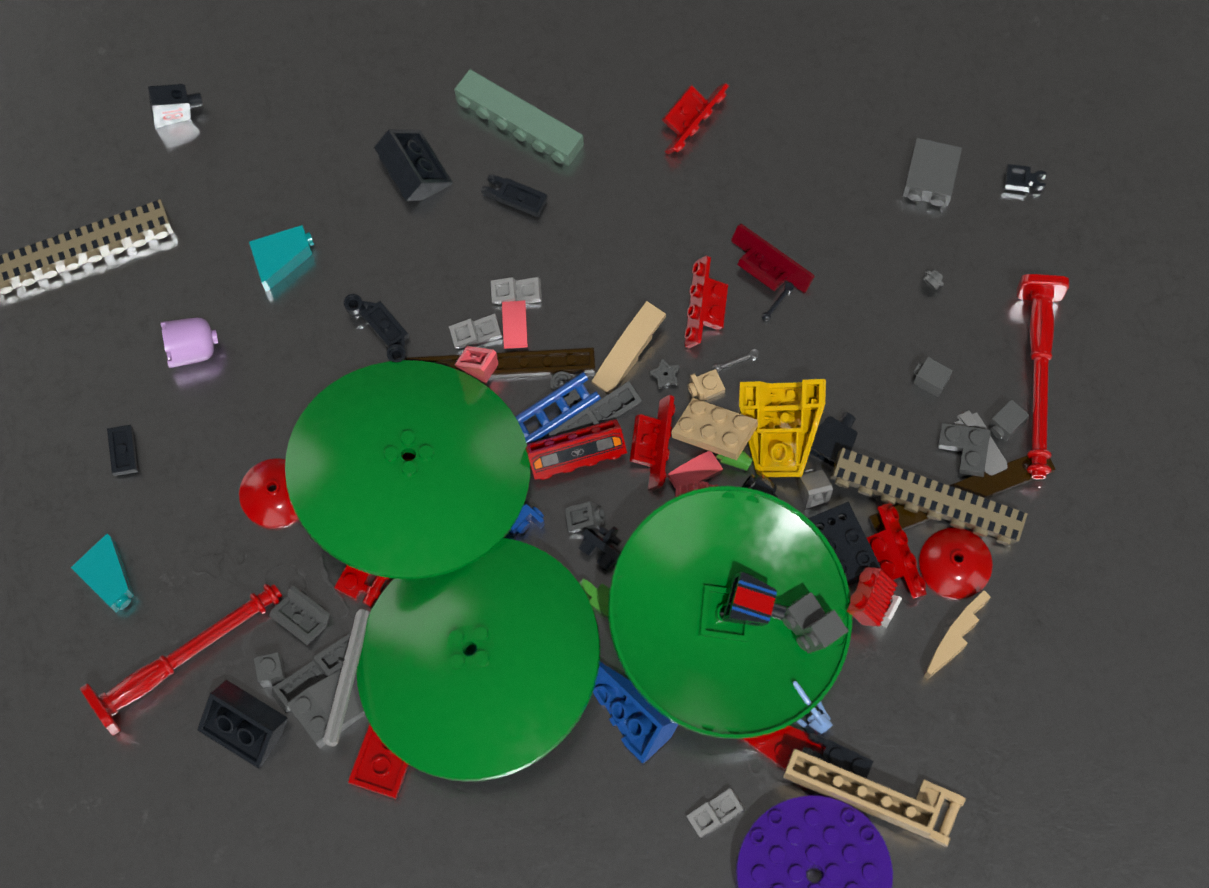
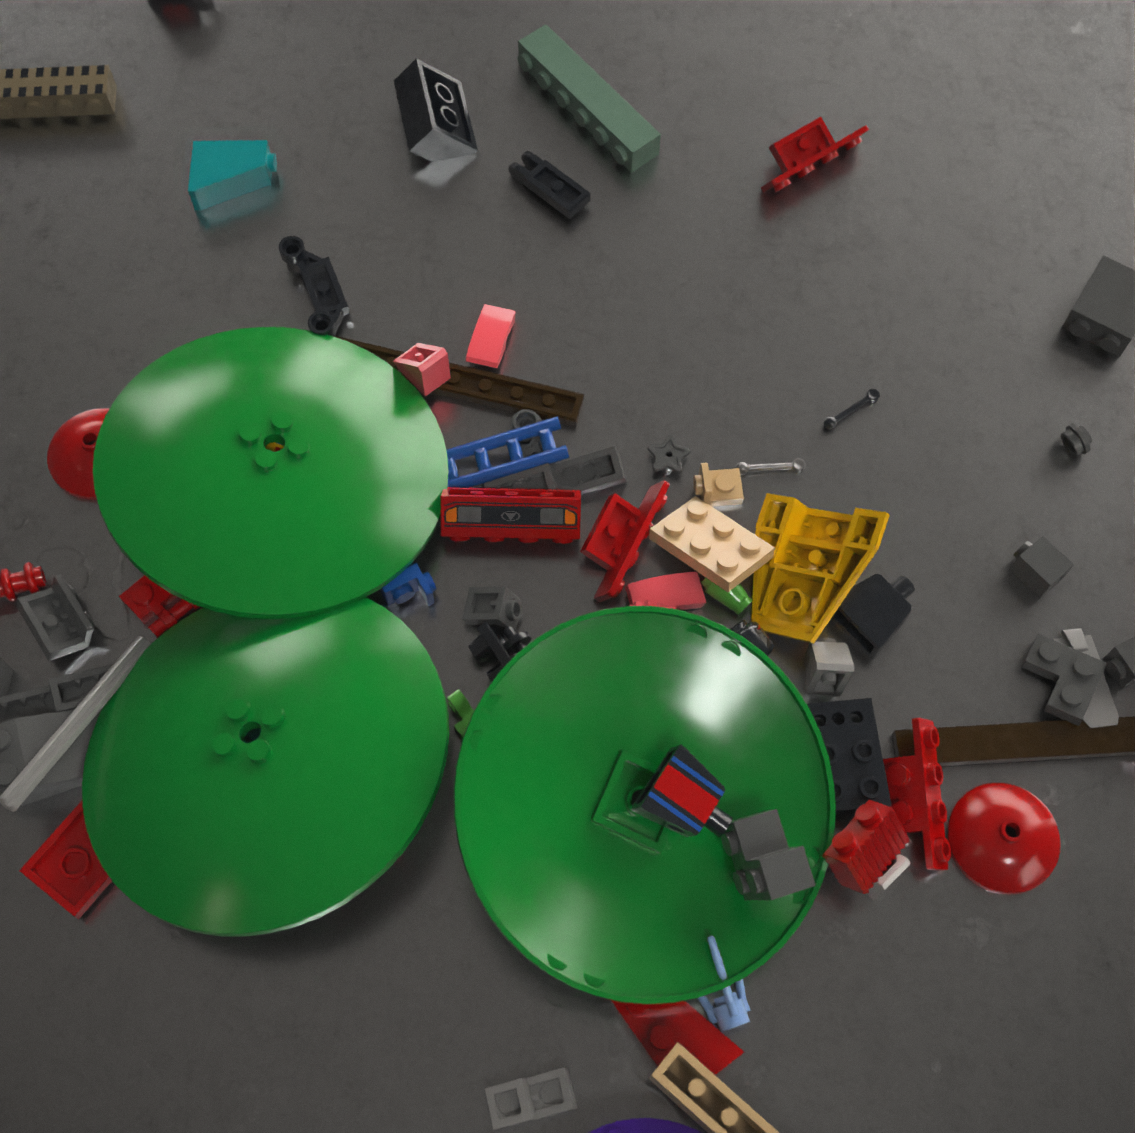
camera: 15 degrees right, 5 degrees down
lavender cylinder [160,318,218,368] -> none
light grey slope [449,314,503,349] -> none
light grey slope [491,277,542,304] -> none
tan slope [591,301,666,394] -> none
blue wedge [593,662,678,763] -> none
red bracket [684,255,728,348] -> none
dark red bracket [731,224,815,293] -> none
black hinge [802,733,874,779] -> none
dark tan brick [830,448,1028,545] -> none
tan slope [924,590,991,680] -> none

